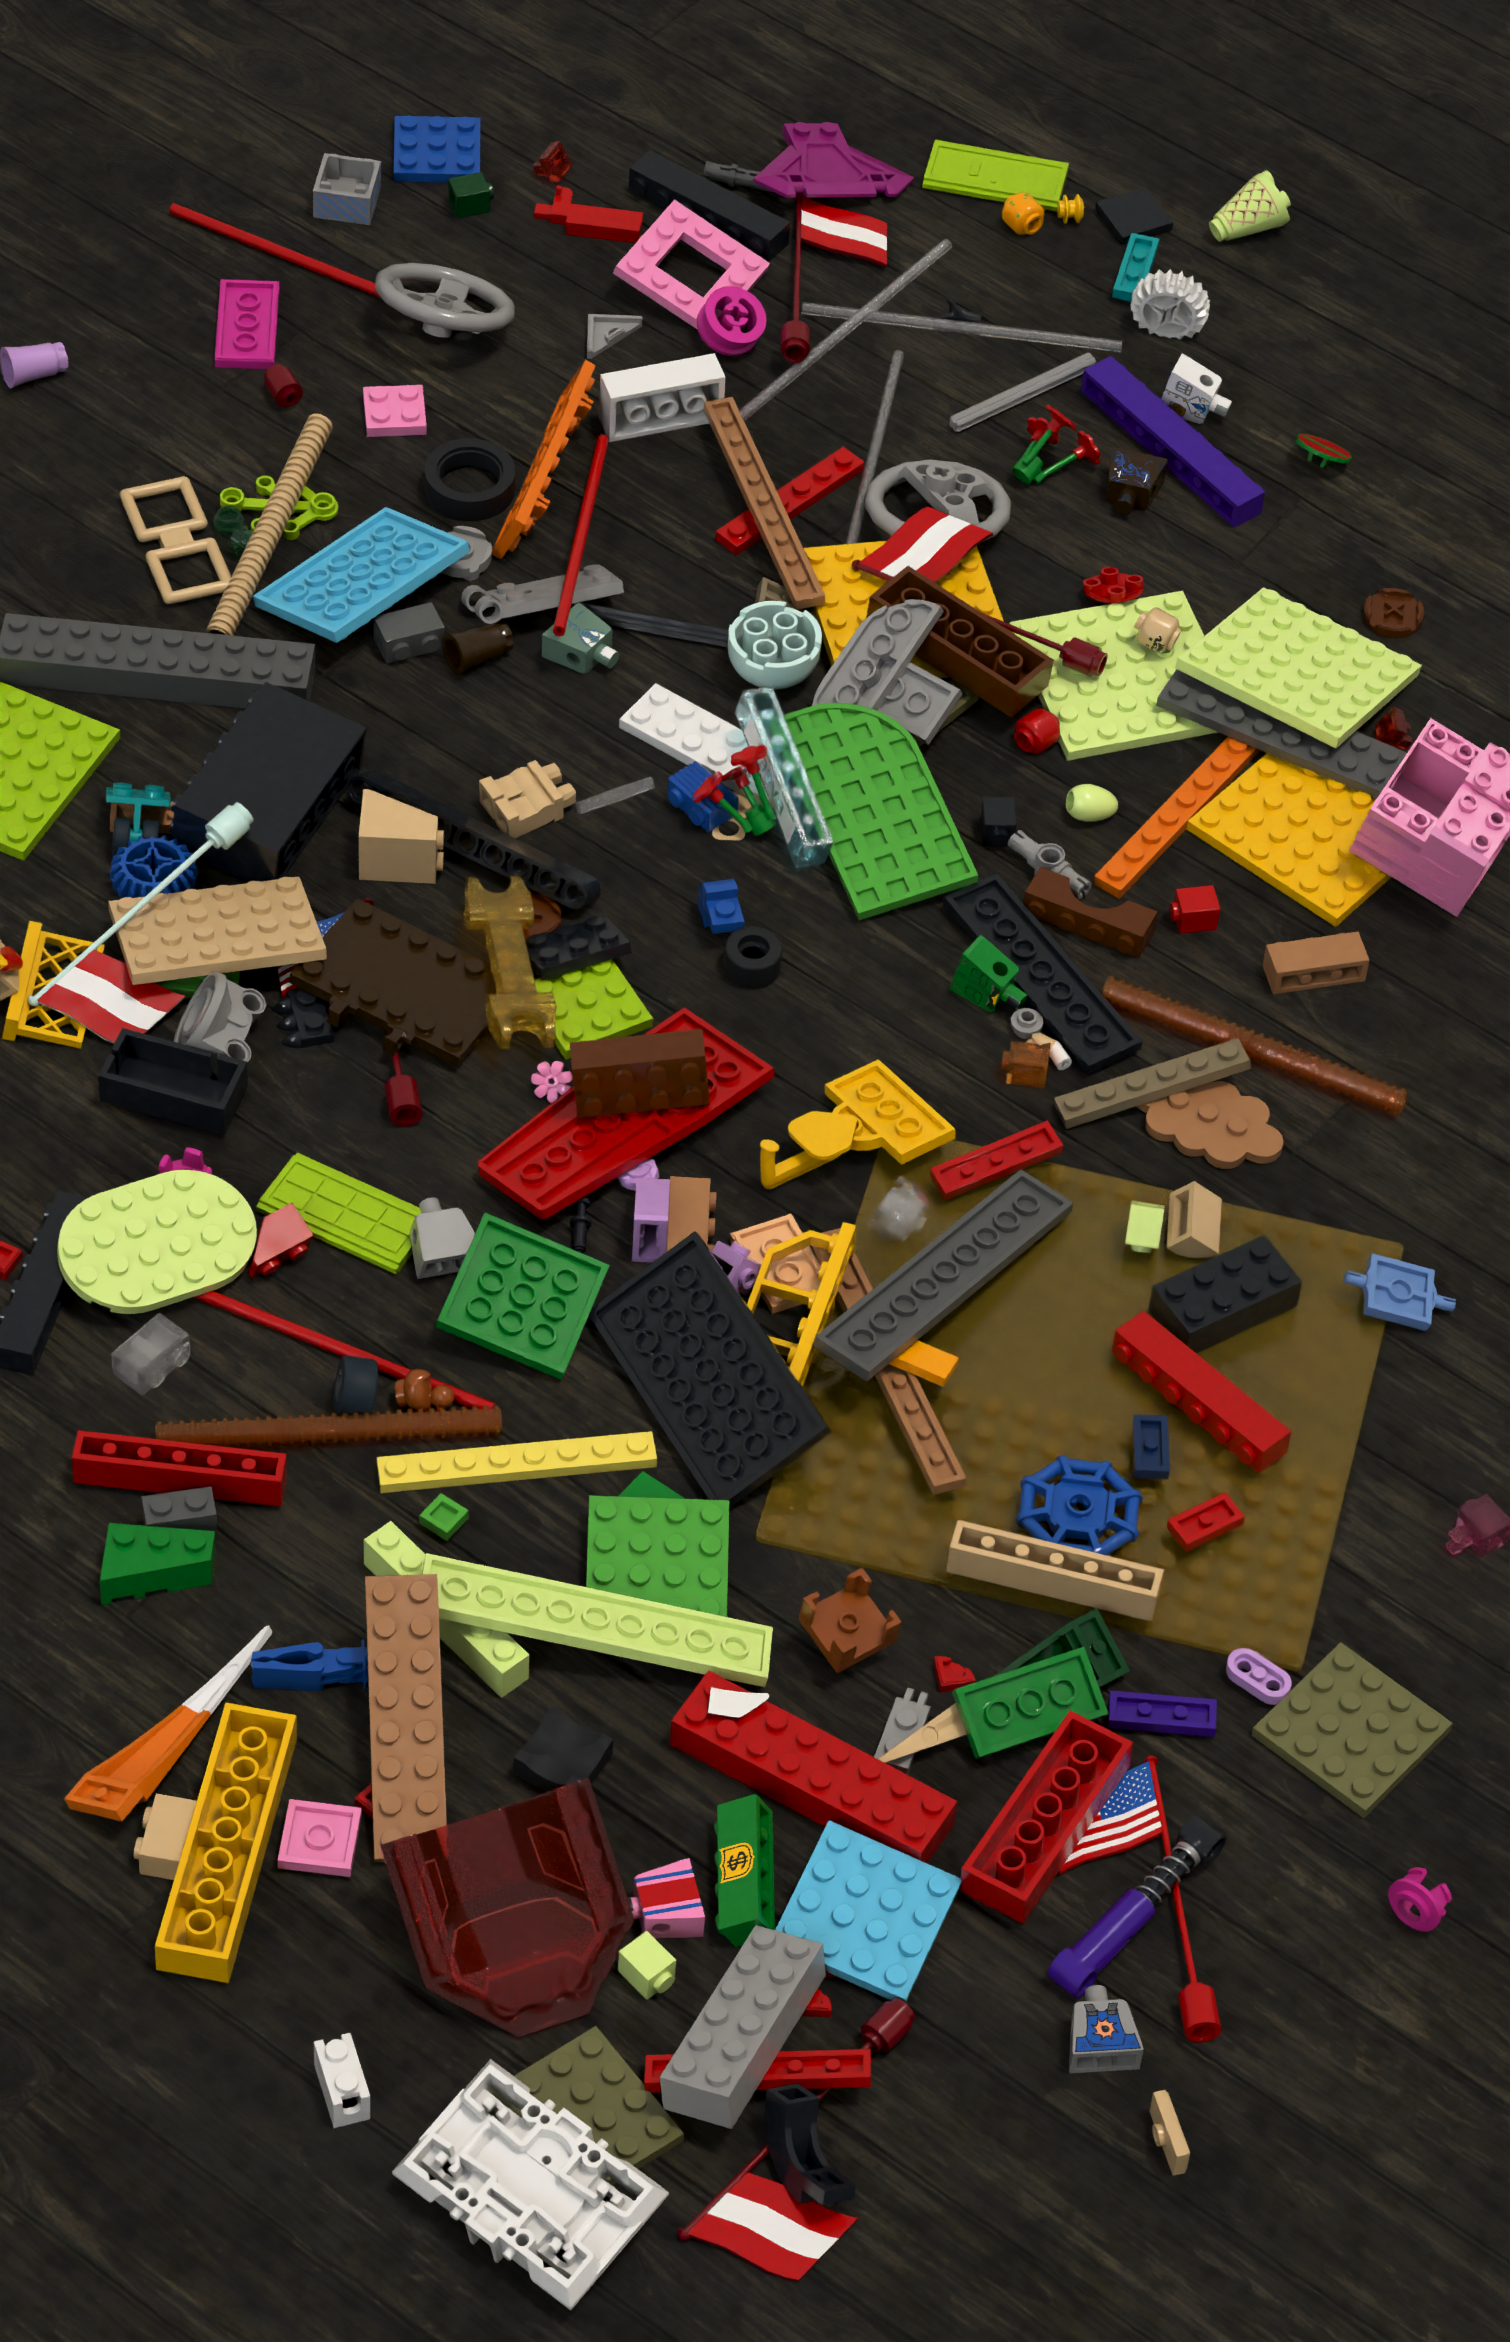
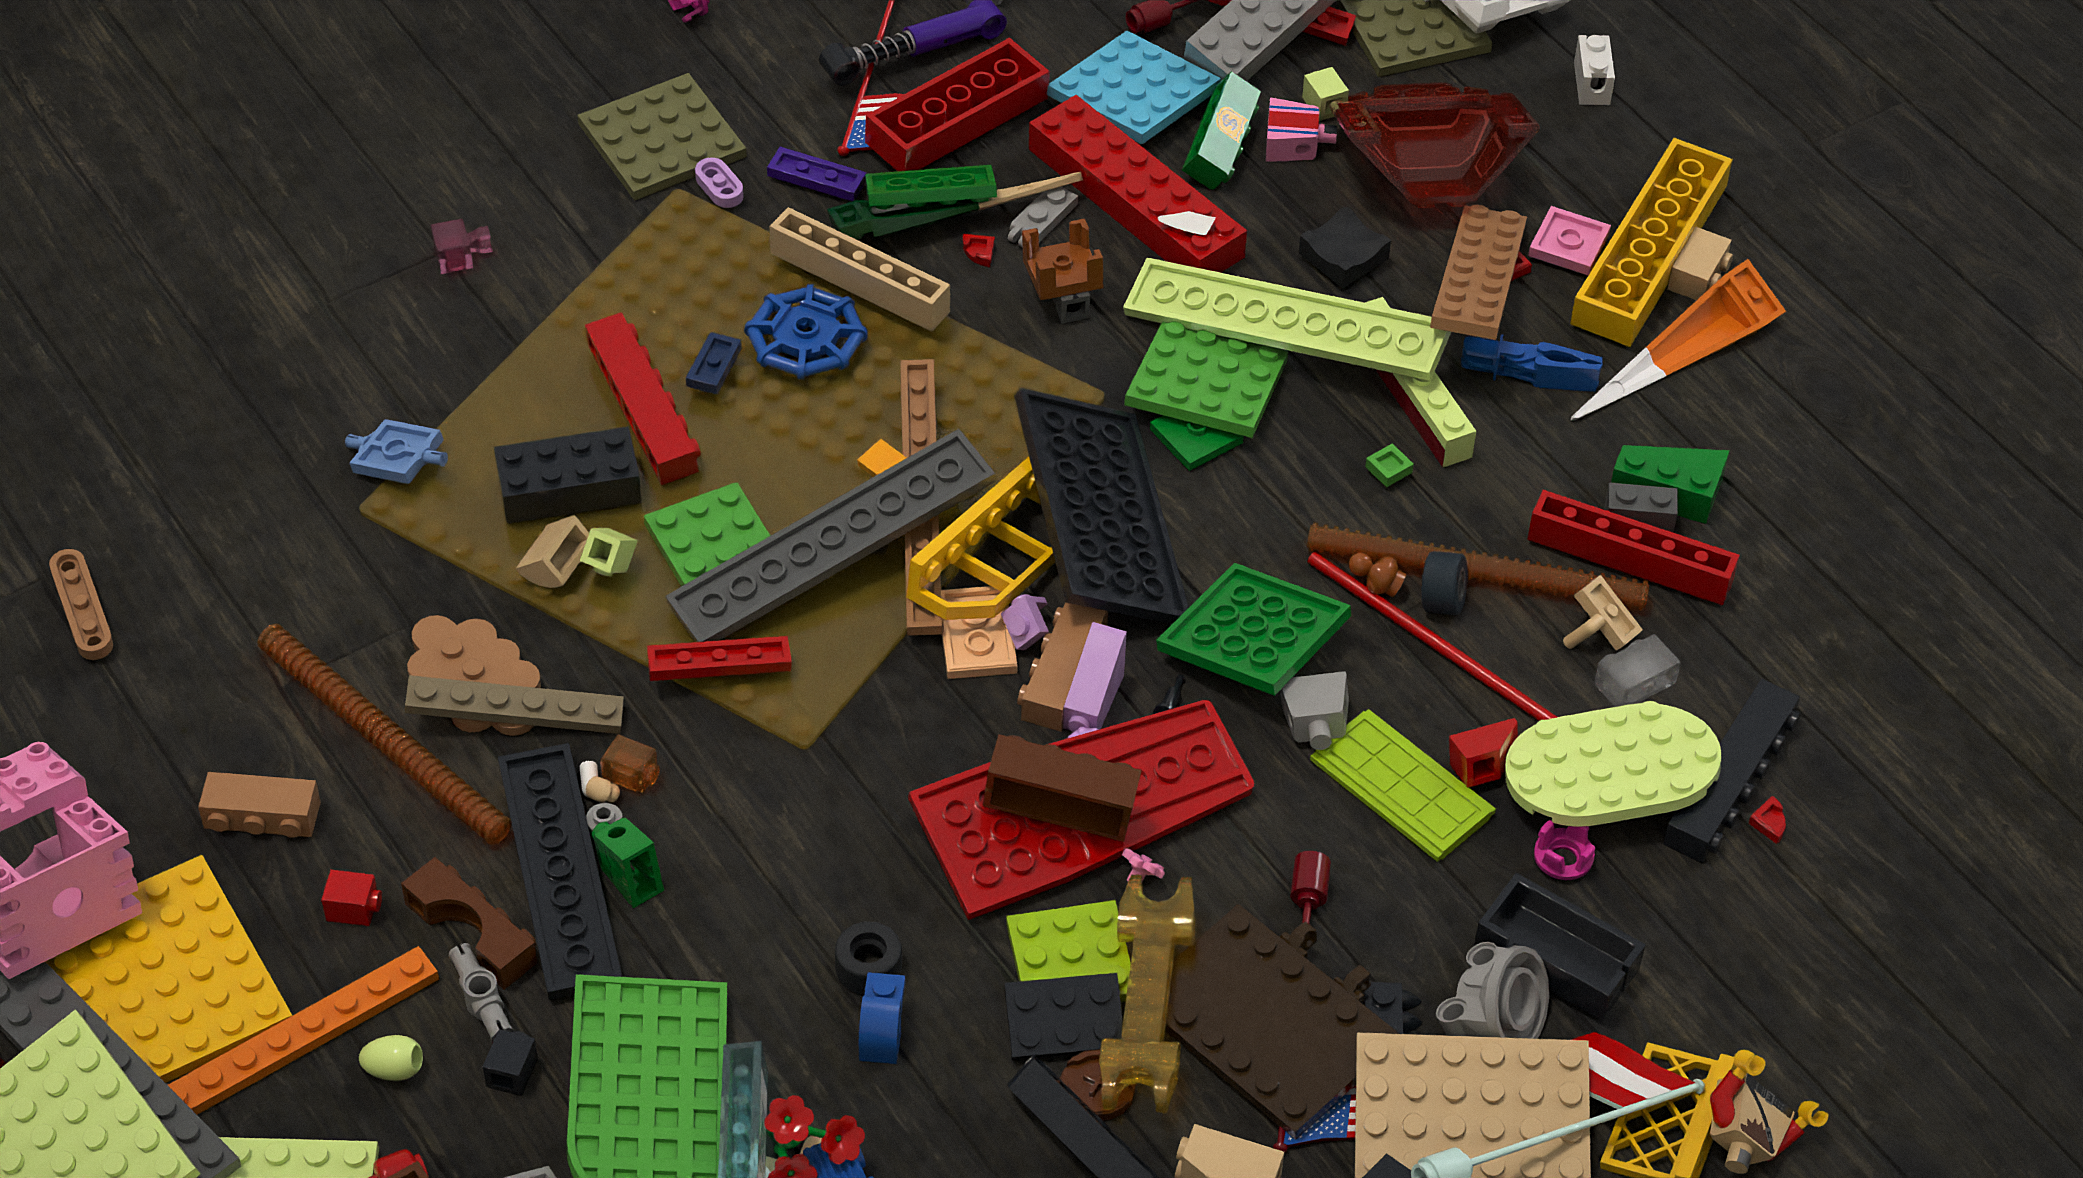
camera: 160 degrees left, 0 degrees up
light yellow plate [377,1431,657,1493] -> none
yellow plate [760,1059,955,1189] -> none
clear cone [866,1175,930,1243] -> none
red plate [1166,1492,1245,1552] -> none
none -> bright green plate [644,482,771,586]
none -> tan plate [1563,575,1643,651]

